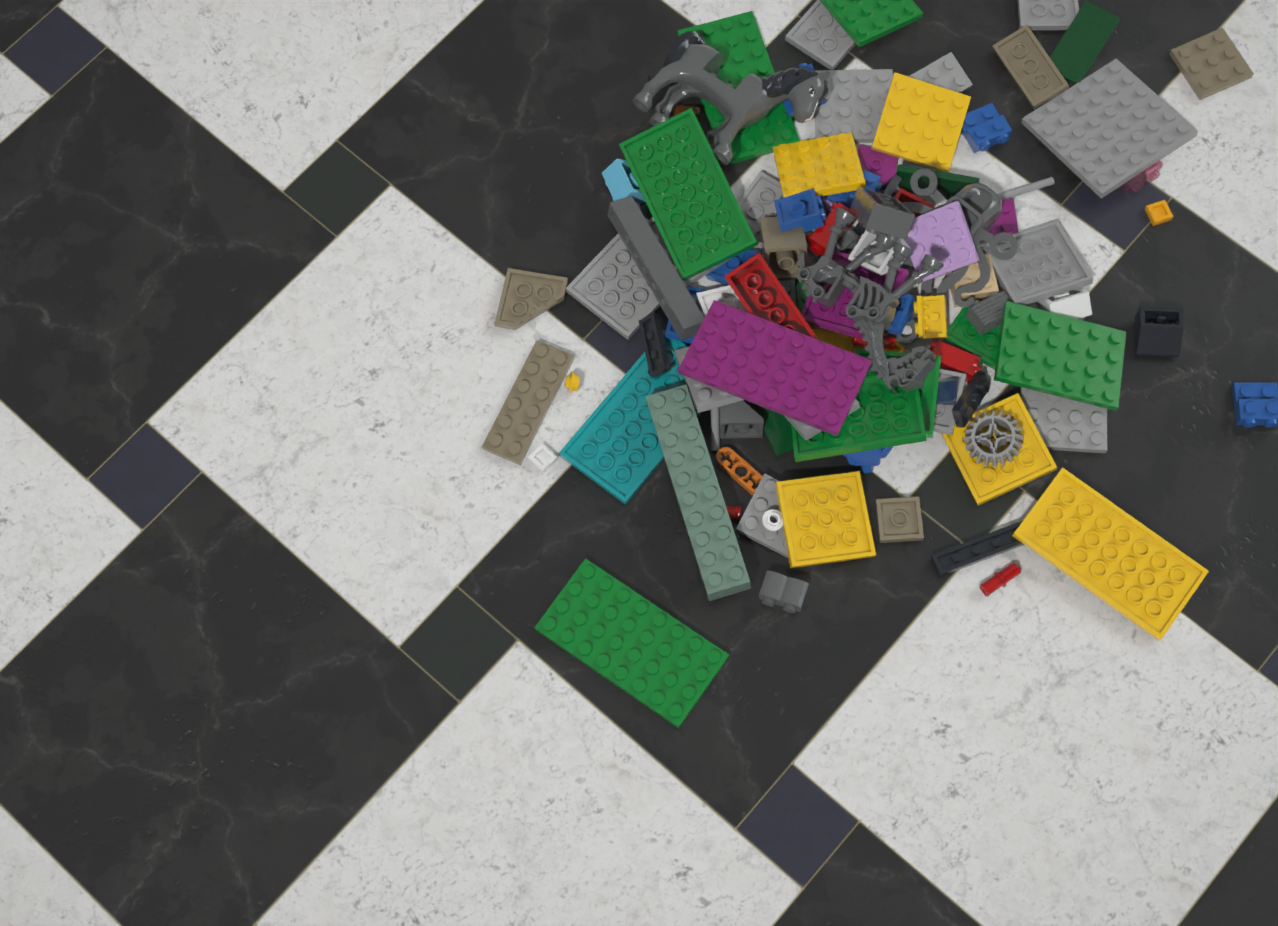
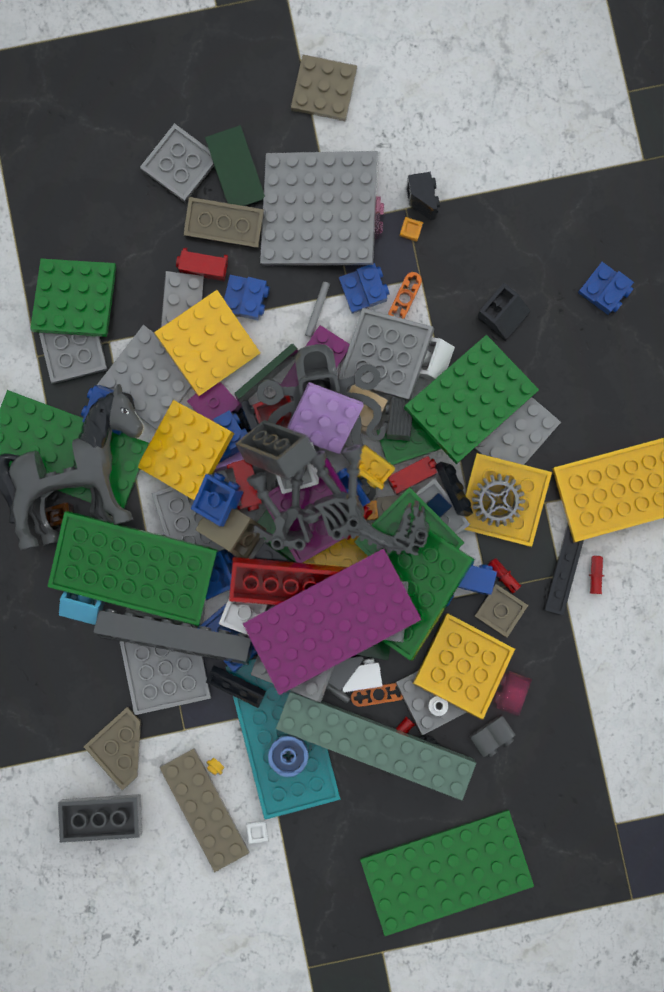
camera: 55 degrees left, 15 degrees up
none -> dark grey brick [58,794,142,843]
none -> red brick [176,247,228,281]
none -> medium blue brick [268,734,309,777]
none -> blue plate [339,263,390,314]
none -> white slope [343,658,382,692]
none -> orange beam [388,272,422,319]
none -> black slope [406,171,440,220]
none -> blue brick [458,562,497,595]
none -> red axle [488,558,521,594]
none -> clear pink brick [493,670,532,716]

